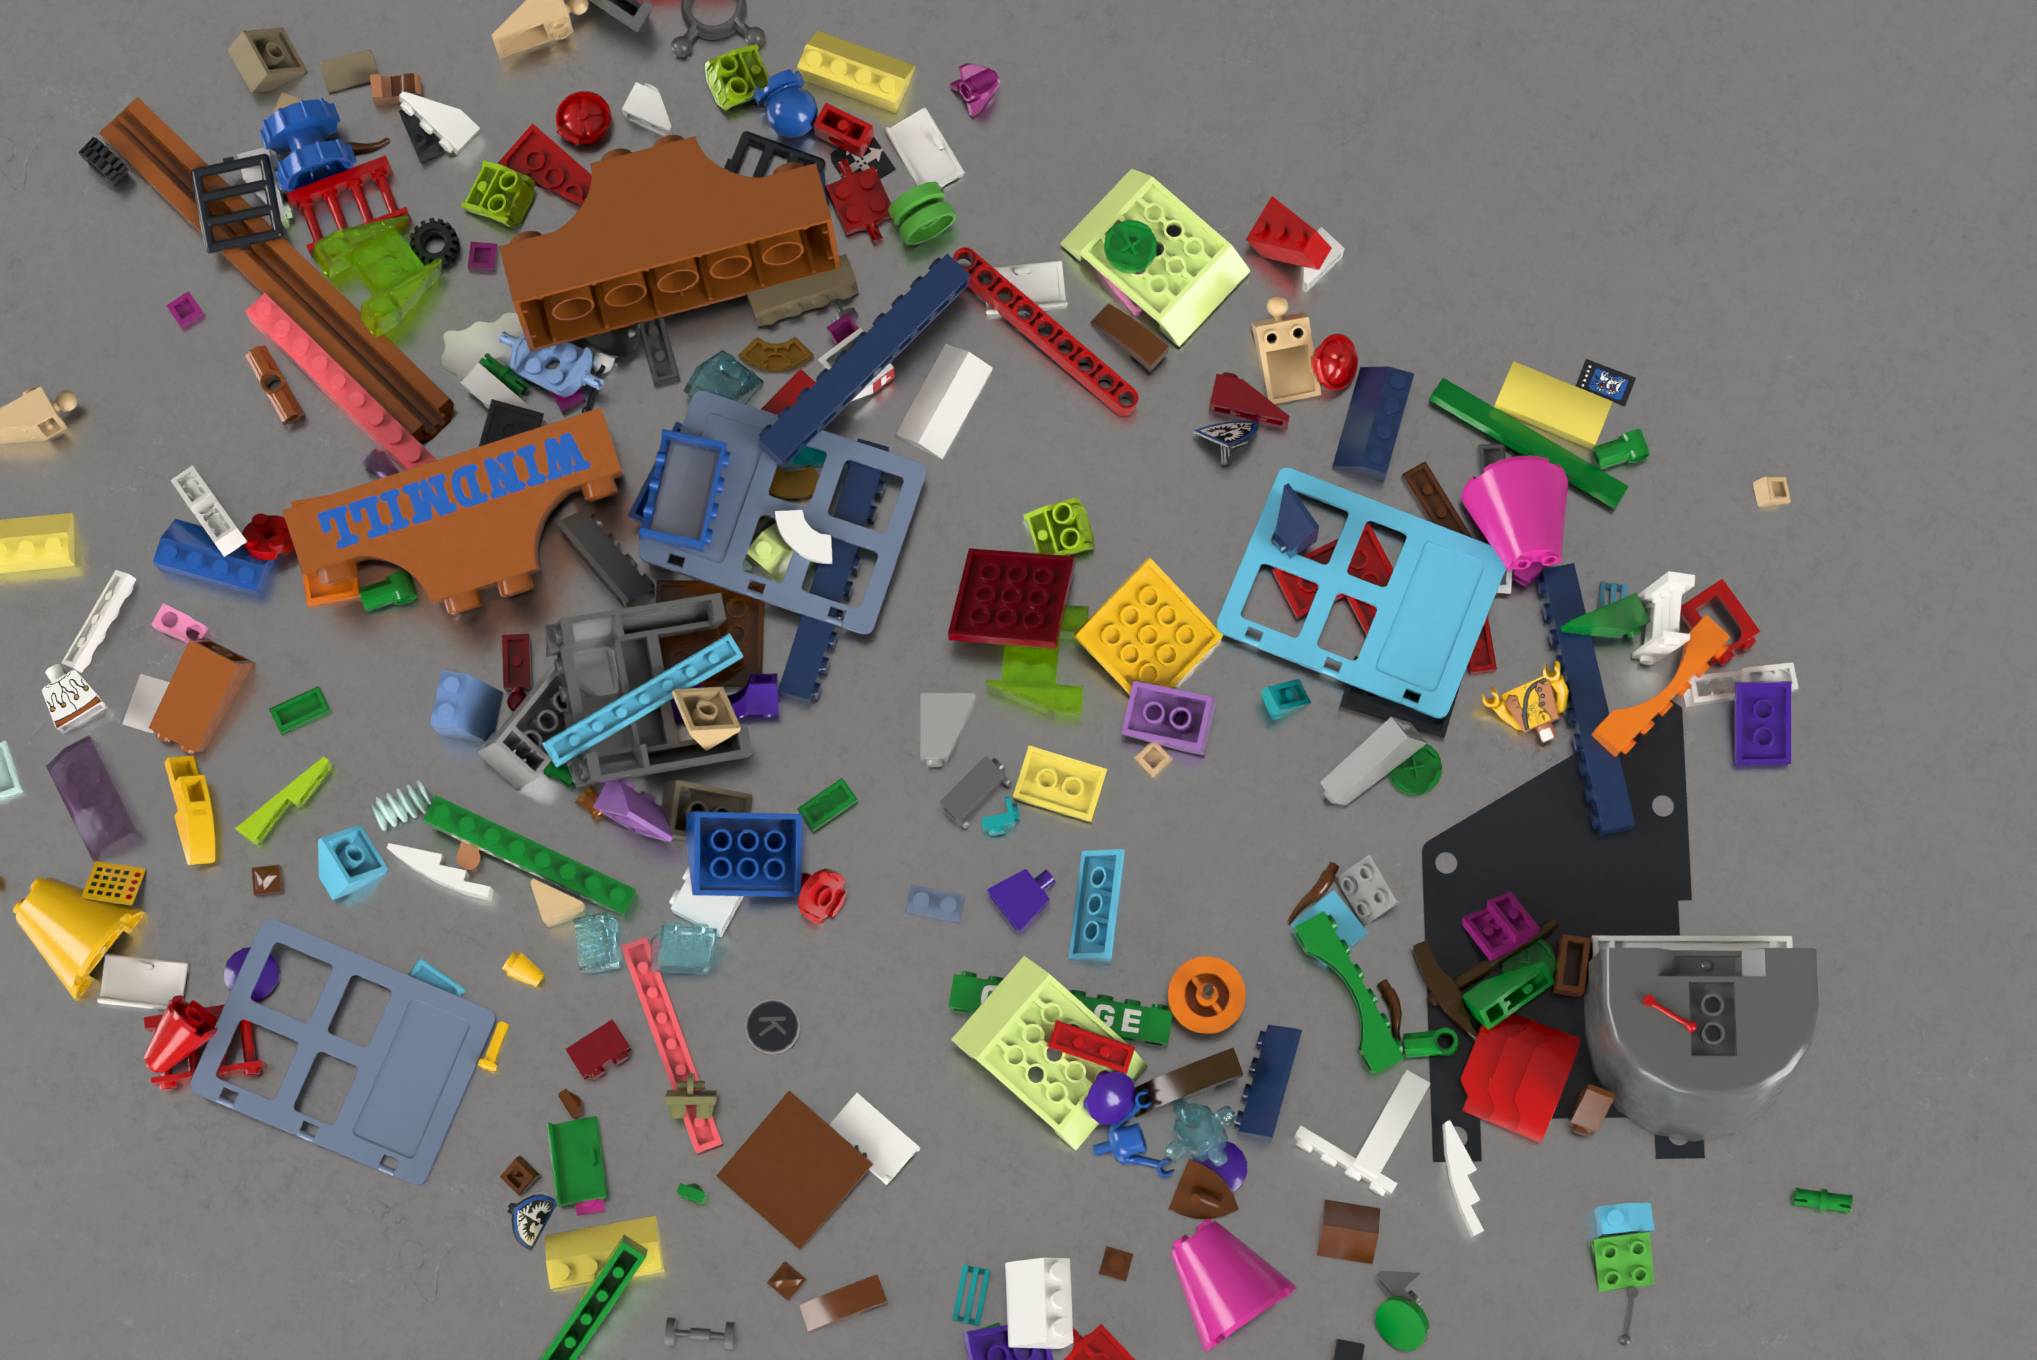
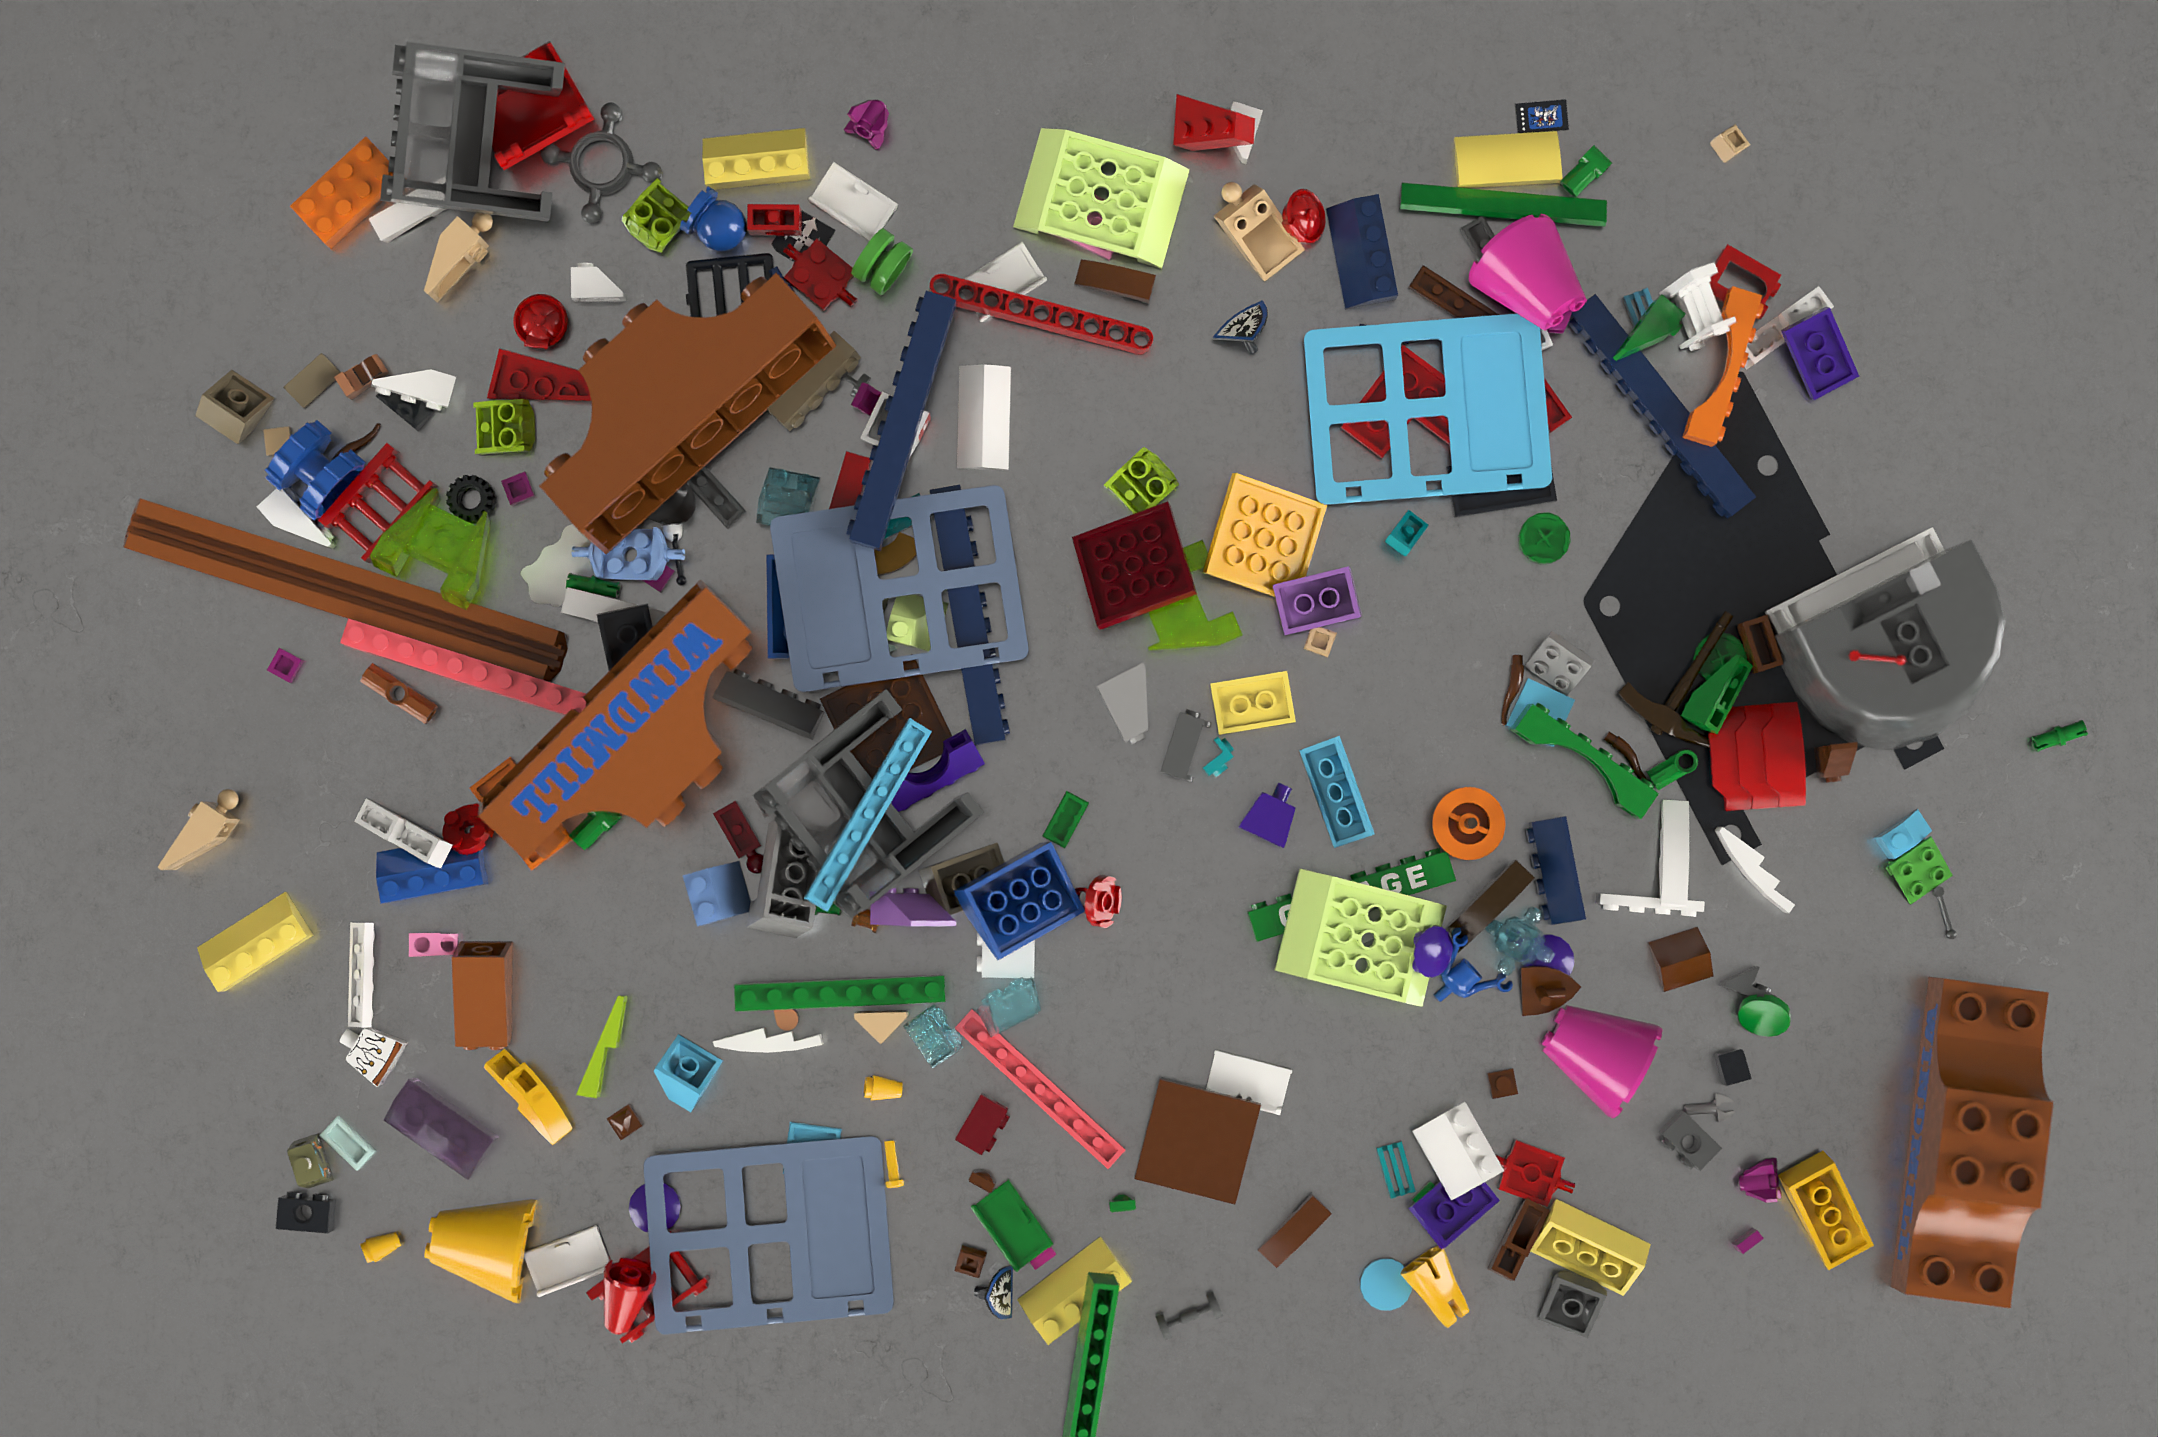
camera: 25 degrees left, 10 degrees up
black tyre [78,137,129,186] -> none
yellow sticker [81,861,146,905] -> none
white sticker [122,674,170,734] -> none
black bar [191,154,284,253] -> none
green tile [269,686,331,735] -> none
clear purple cone [362,448,399,479] -> none
light aqua piece [372,779,432,831] -> none
clear window [639,429,731,553] -> none
olive hips [665,1073,717,1119] -> none
tan slope [672,687,741,751] -> none
pearl gold tile [738,337,814,372] -> none
black tile [745,999,801,1055] -> none
reddish brown tile [767,1261,807,1301] -> none
white tile [775,510,832,564] -> none
sand blue plate [905,885,965,924] -> none
red tile [1047,1020,1135,1074] -> none
green tile [1104,220,1157,274] -> none
dark red slope [1209,372,1290,429] -> none
dark blue slope [1274,483,1319,559] -> none
light grey slope [1320,717,1427,805] -> none
magenta slope [1462,892,1540,961] -> none
torso [1482,661,1569,743] -> none

